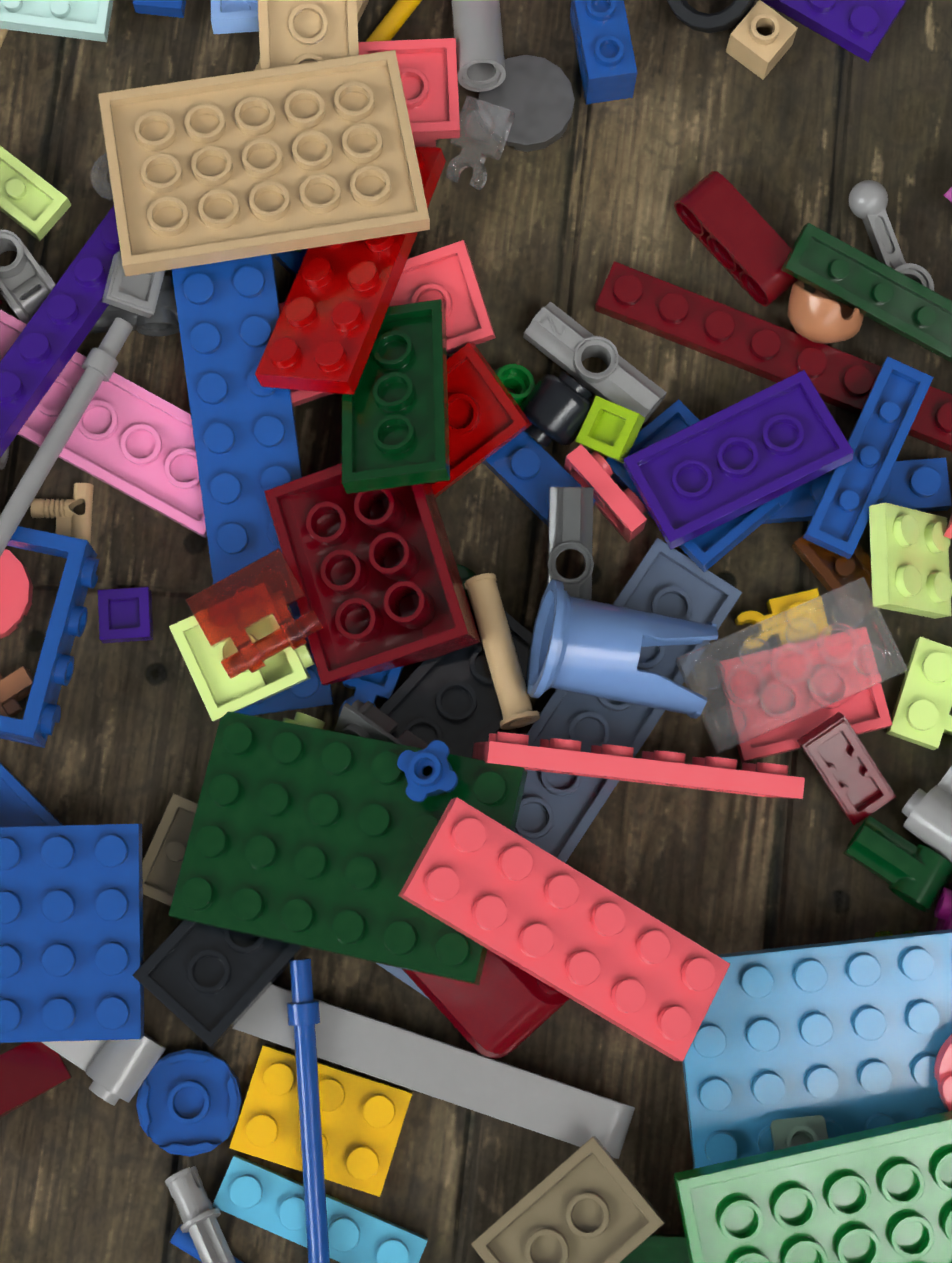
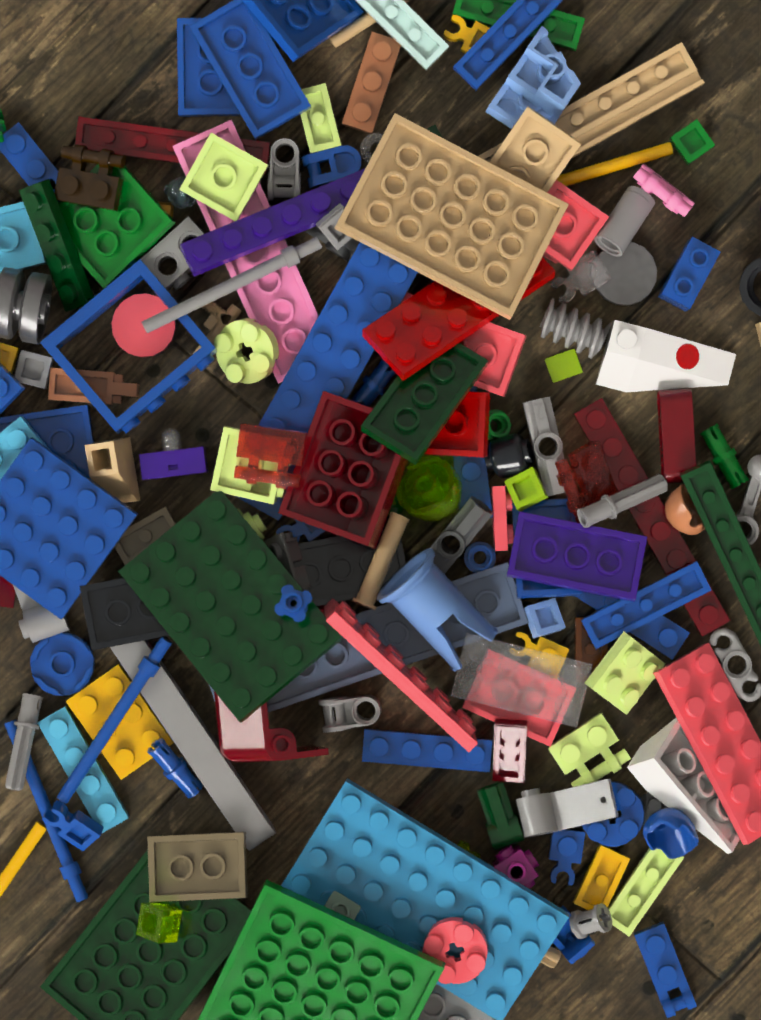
camera: 35 degrees right, 10 degrees up
dark purple plate [98,587,153,643] -> none
coral plate [398,797,730,1061] -> none
none -> tan slope [84,437,140,503]
none -> dark purple piece [139,428,209,480]
none -> blue pin [147,738,203,798]
none -> yellowish green plate [214,318,279,384]
none -> blue plate [301,145,362,189]
none -> light grey piece [318,694,382,733]
none -> nougat plate [342,32,401,135]
none -> blue pin [351,359,395,407]
none -> blue plate [362,728,493,772]
none -> clear neon green cylinder [396,455,462,522]
none -> blue plate [464,541,496,573]
none -> light blue plate [524,598,566,639]
none -> light grey piece [540,298,611,359]
none -> lime sticker [545,349,583,383]
none -> clear red plate [555,441,618,523]
none -> light grey axle [577,474,668,528]
none -> white wedge [595,320,736,393]
none -> green pin [699,423,749,489]

